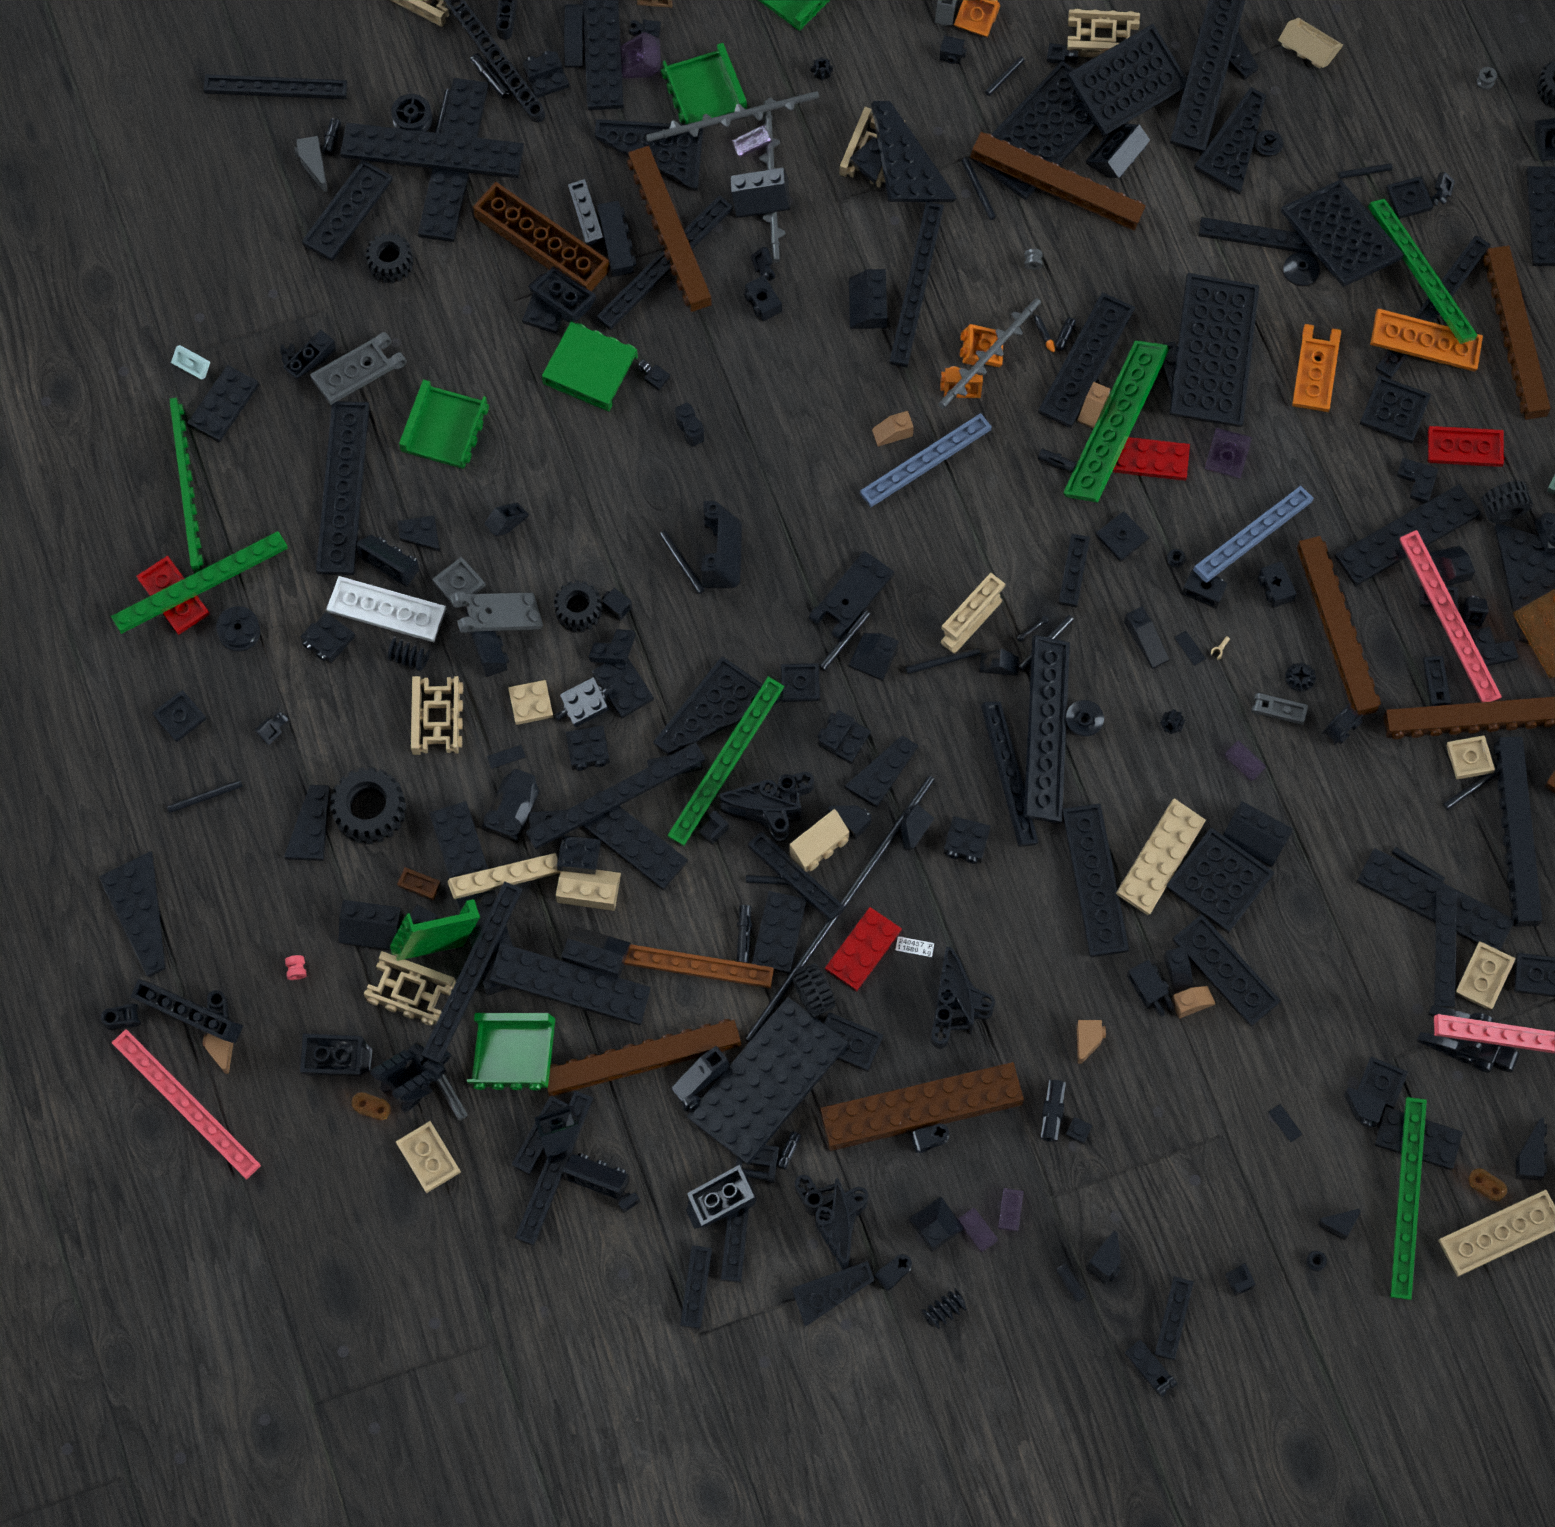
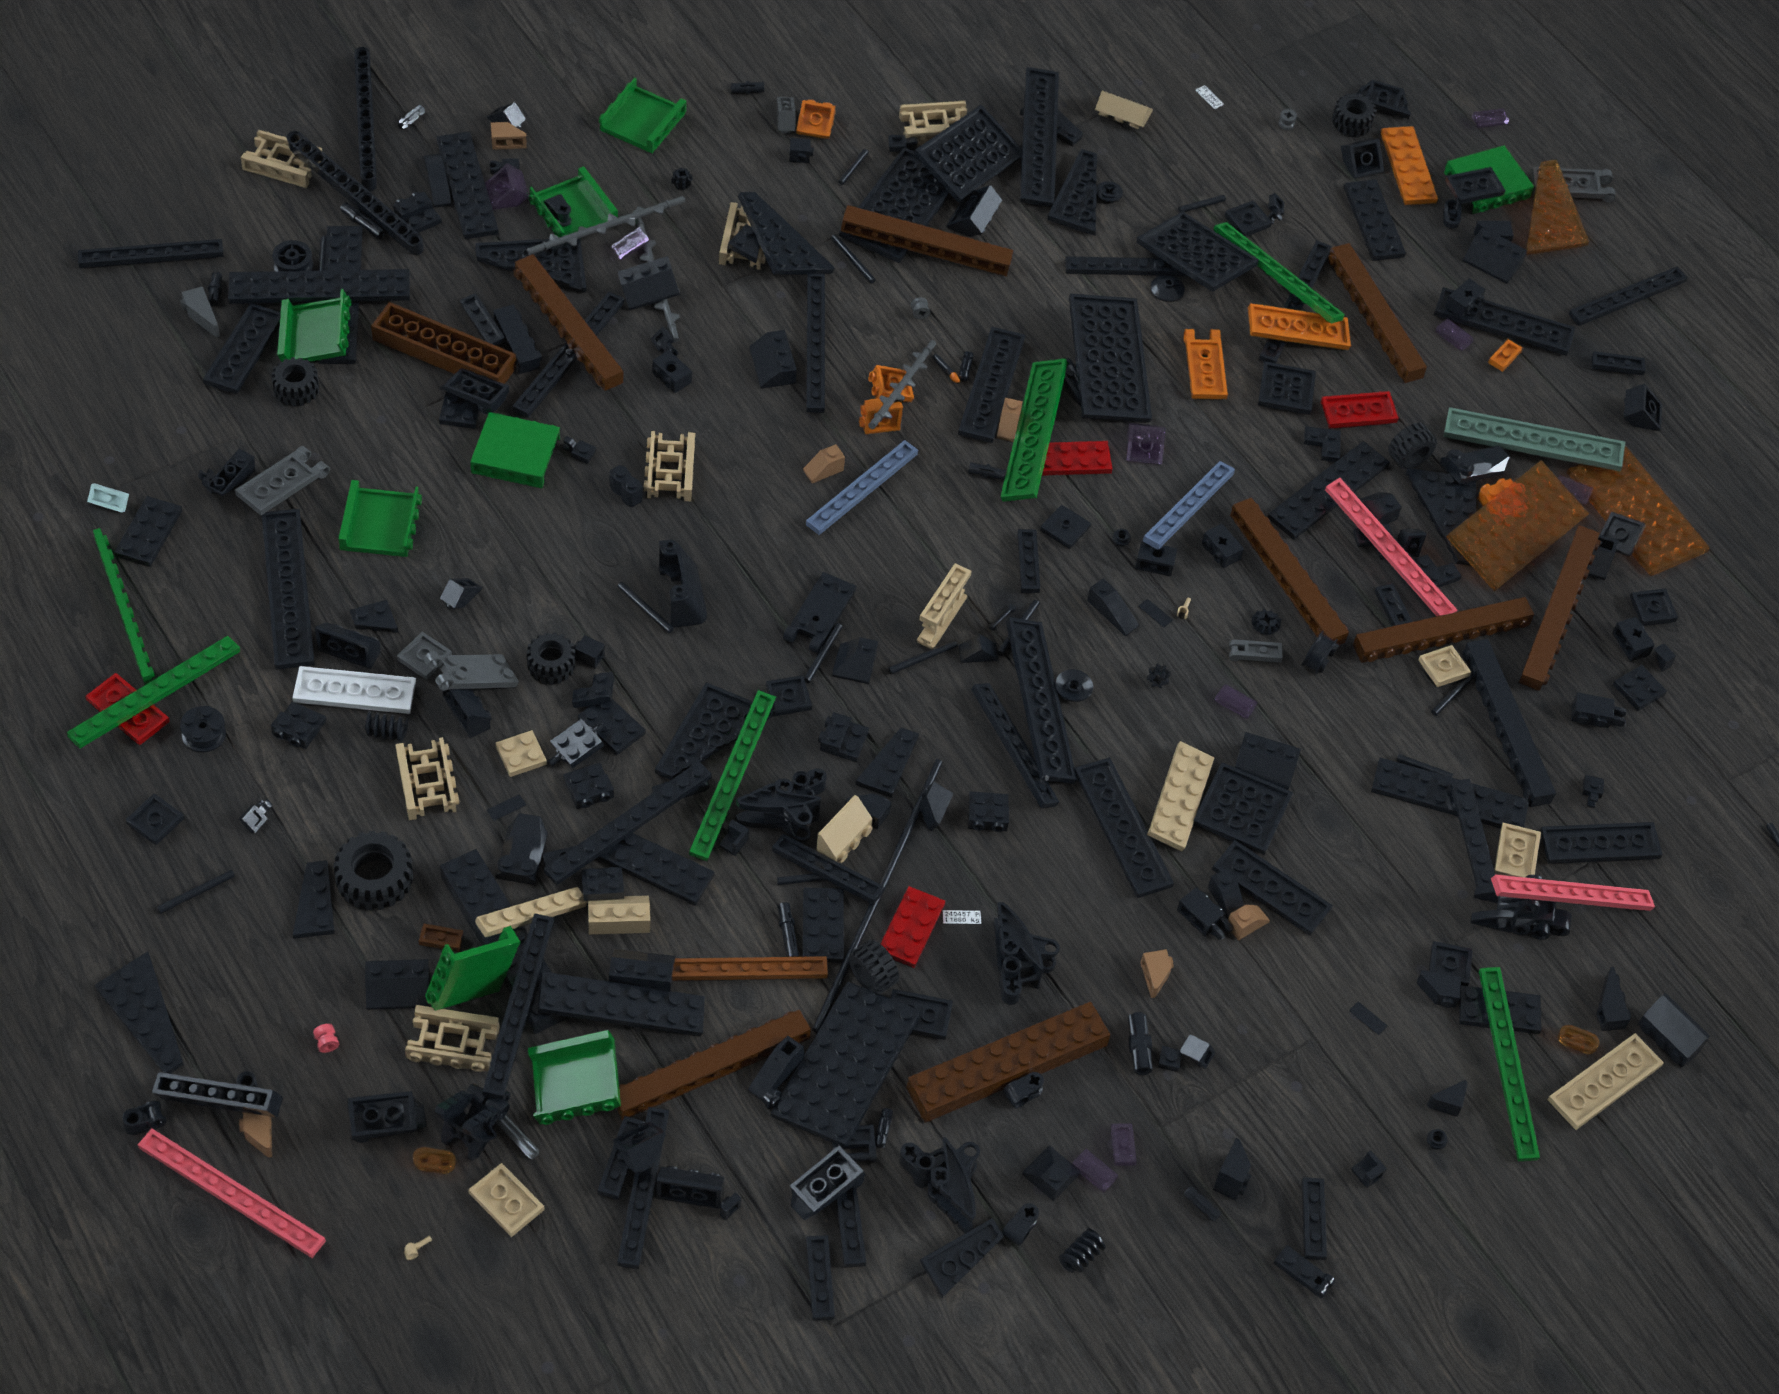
camera: 20 degrees left, 15 degrees down
none -> green panel [277,289,351,362]
none -> tan hand [404,1236,432,1260]
none -> black piece [544,194,572,227]
none -> tan fence [644,431,695,501]
none -> panel [1180,1035,1216,1069]
none -> white sticker [1196,85,1224,109]

